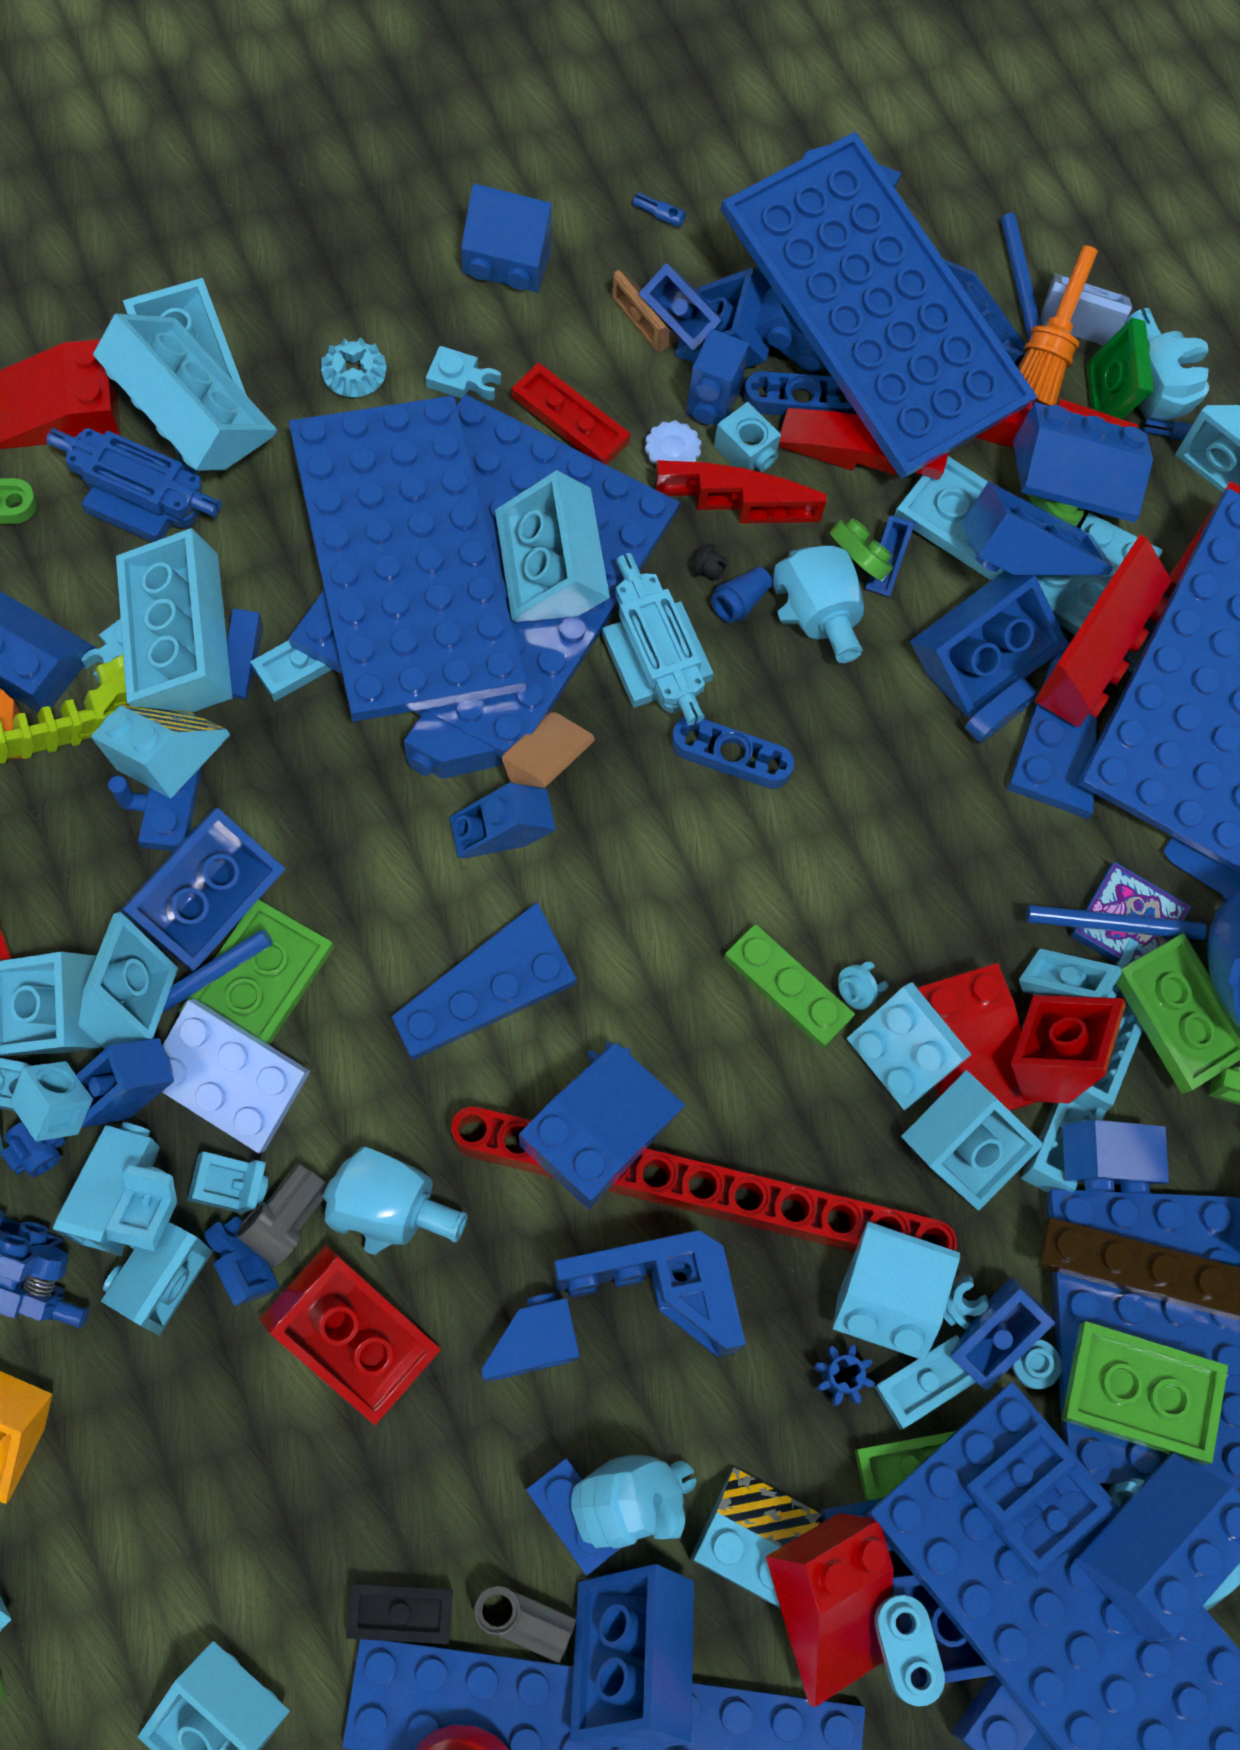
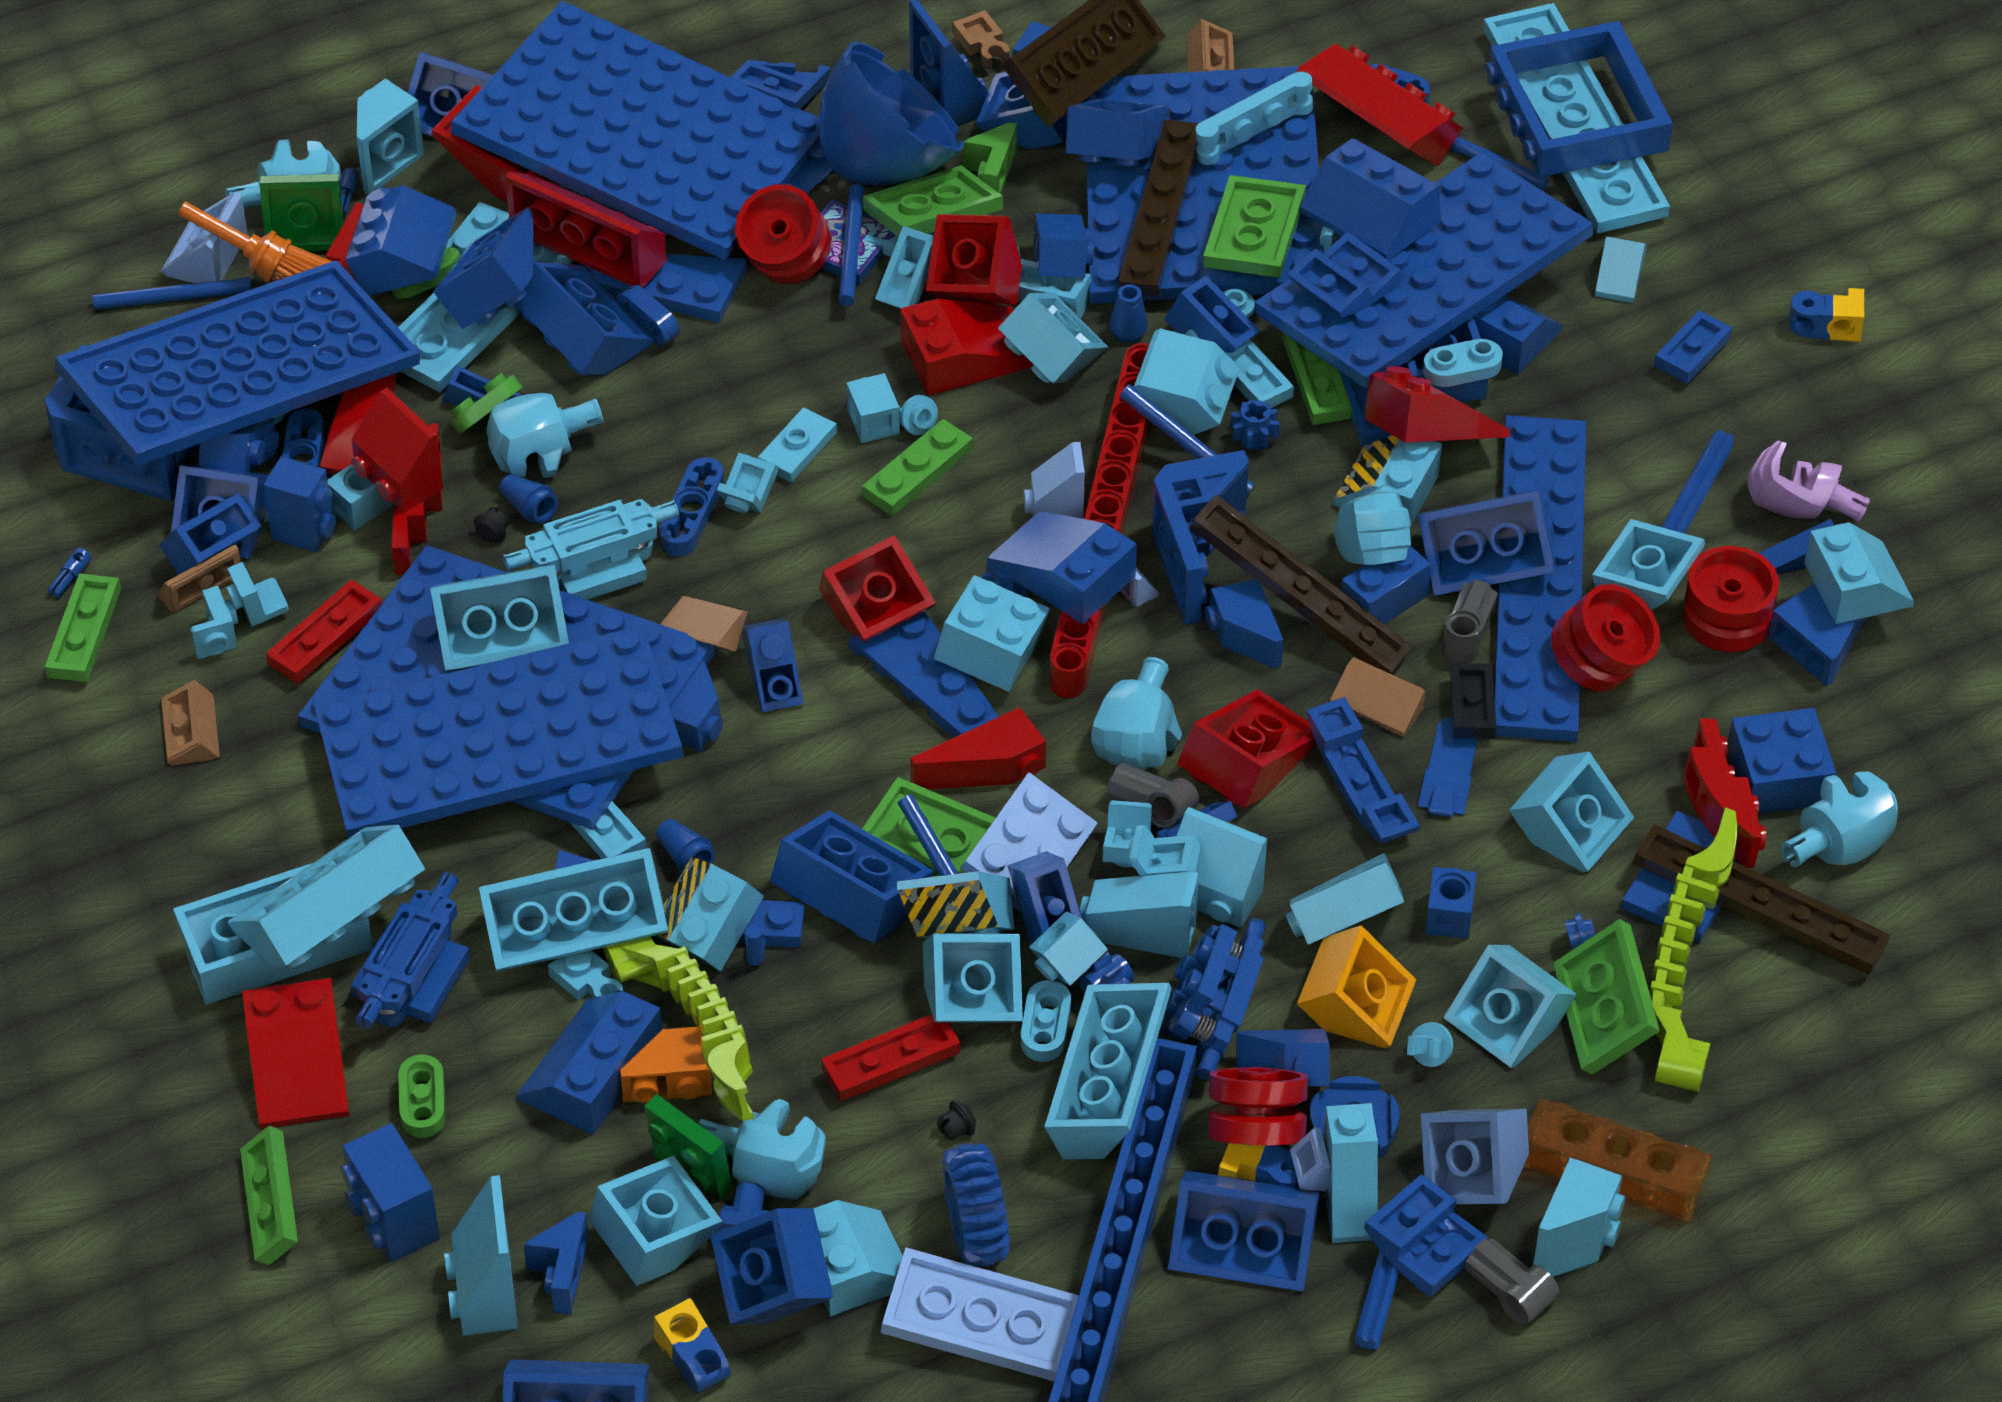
camera: 85 degrees left, 20 degrees down
medium azure gear [321,337,387,398] -> none
medium azure plate [425,346,501,400] -> none
blue slope [461,184,552,293] -> none
light blue piece [645,420,702,464] -> none
medium azure plate [847,982,971,1110] -> none
none -> bright green plate [45,573,122,682]
none -> medium nougat slope [161,680,220,766]
none -> medium azure bracket [190,586,238,659]
none -> medium azure bracket [226,562,289,627]
none -> red slope [351,388,443,513]
none -> blue cone [656,819,715,873]
none -> medium azure bracket [716,452,779,514]
none -> red wheel [735,184,832,284]
none -> medium azure plate [758,407,837,483]
none -> red slope [819,535,936,642]
none -> medium azure brick [846,373,900,443]
none -> red slope [910,707,1046,789]
none -> medium azure brick [933,575,1050,692]
none -> light blue slope [1024,442,1085,519]
none -> blue cone [1109,284,1148,343]
none -> blue bar [1119,384,1255,495]
none -> light blue slope [1120,567,1159,607]
none -> dark brown plate [1189,495,1413,674]
none -> medium azure slope [1286,853,1404,945]
none -> blue slope [1306,697,1420,844]
none -> medium nougat slope [1330,658,1425,737]
none -> blue piece [1418,717,1478,818]
none -> blue brick [1425,867,1476,939]
none -> blue plate [1564,913,1596,950]

